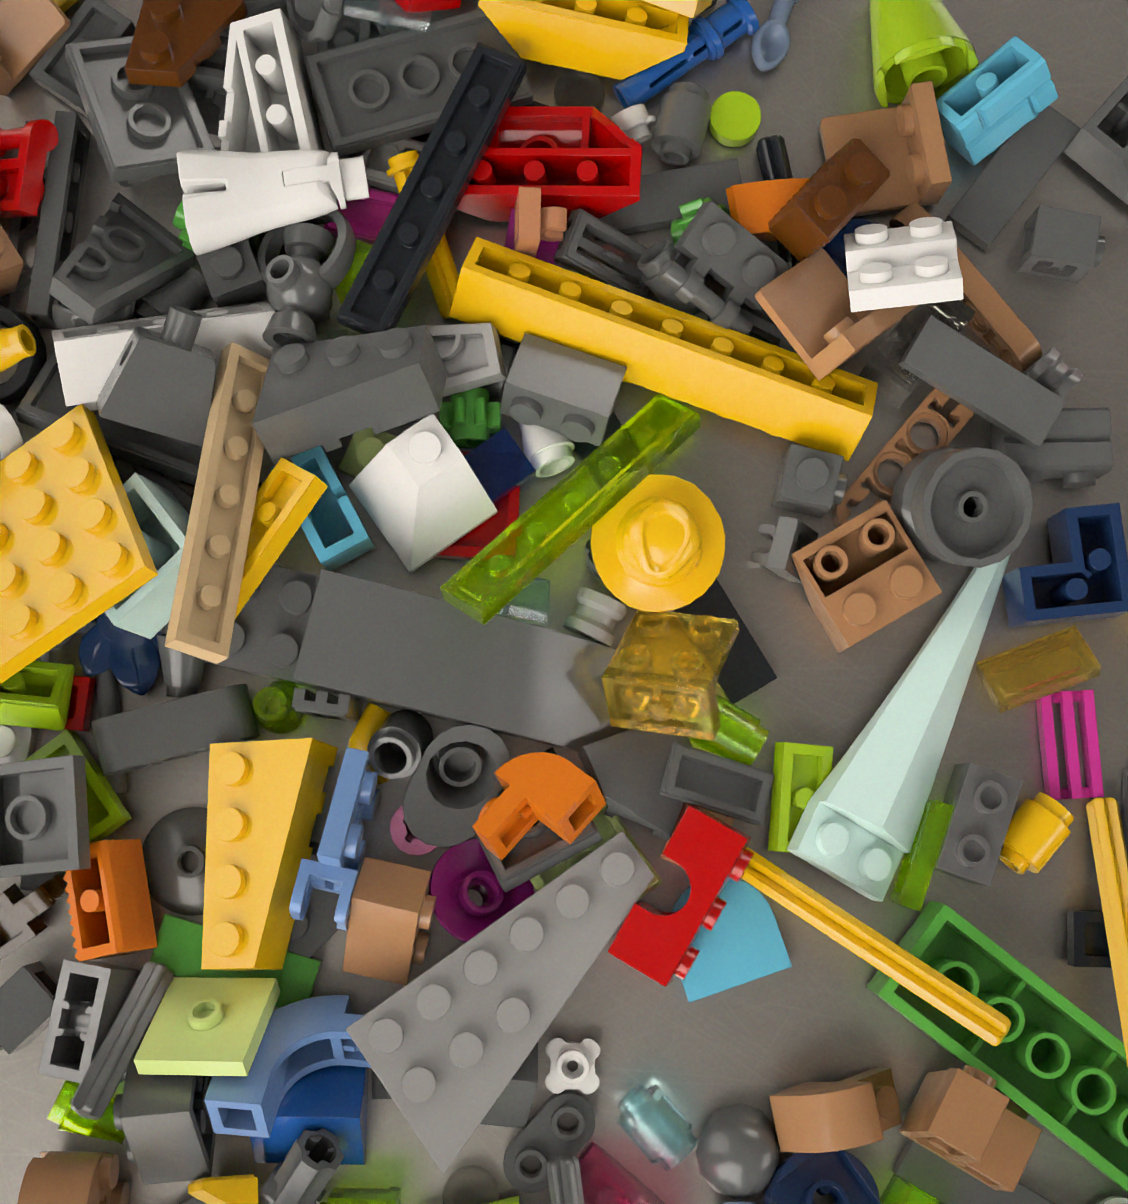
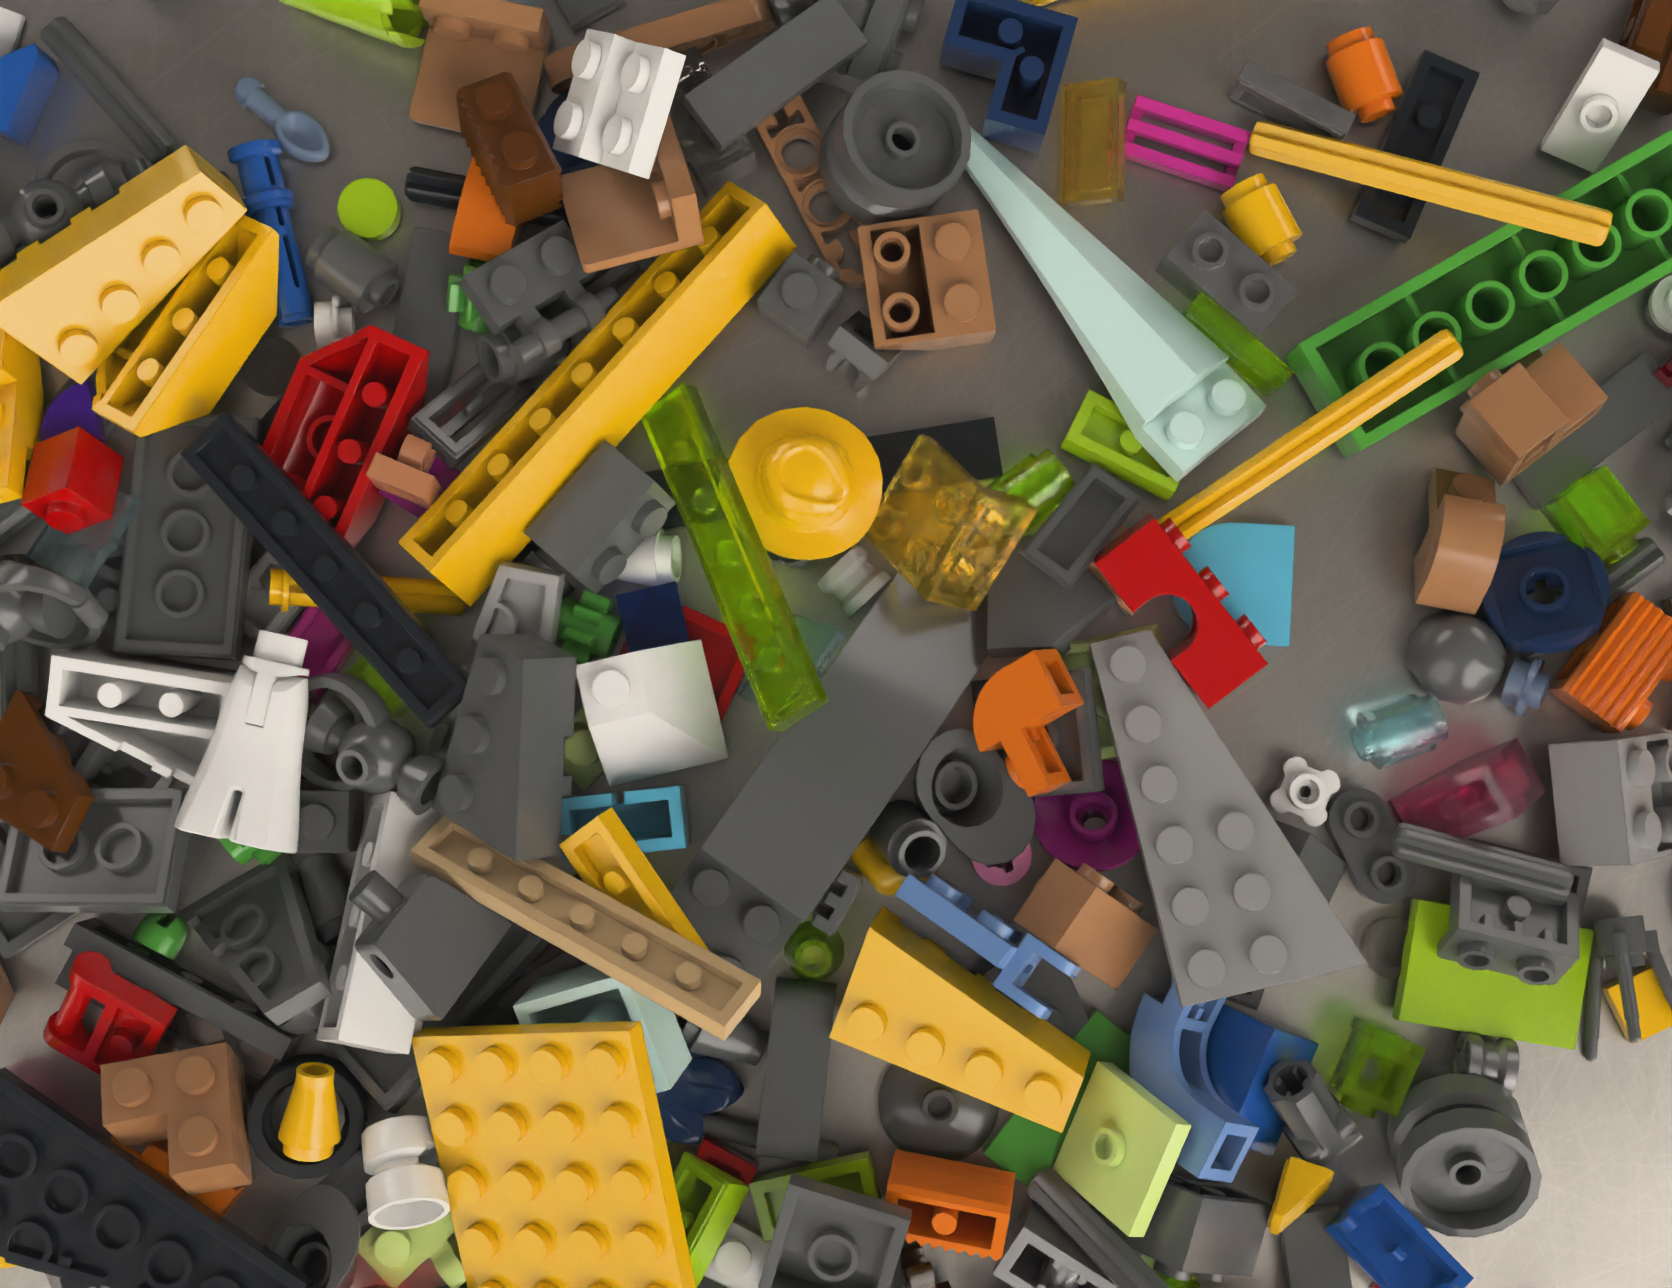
camera: 65 degrees left, 5 degrees up
none -> bright green hinge [131,913,187,960]

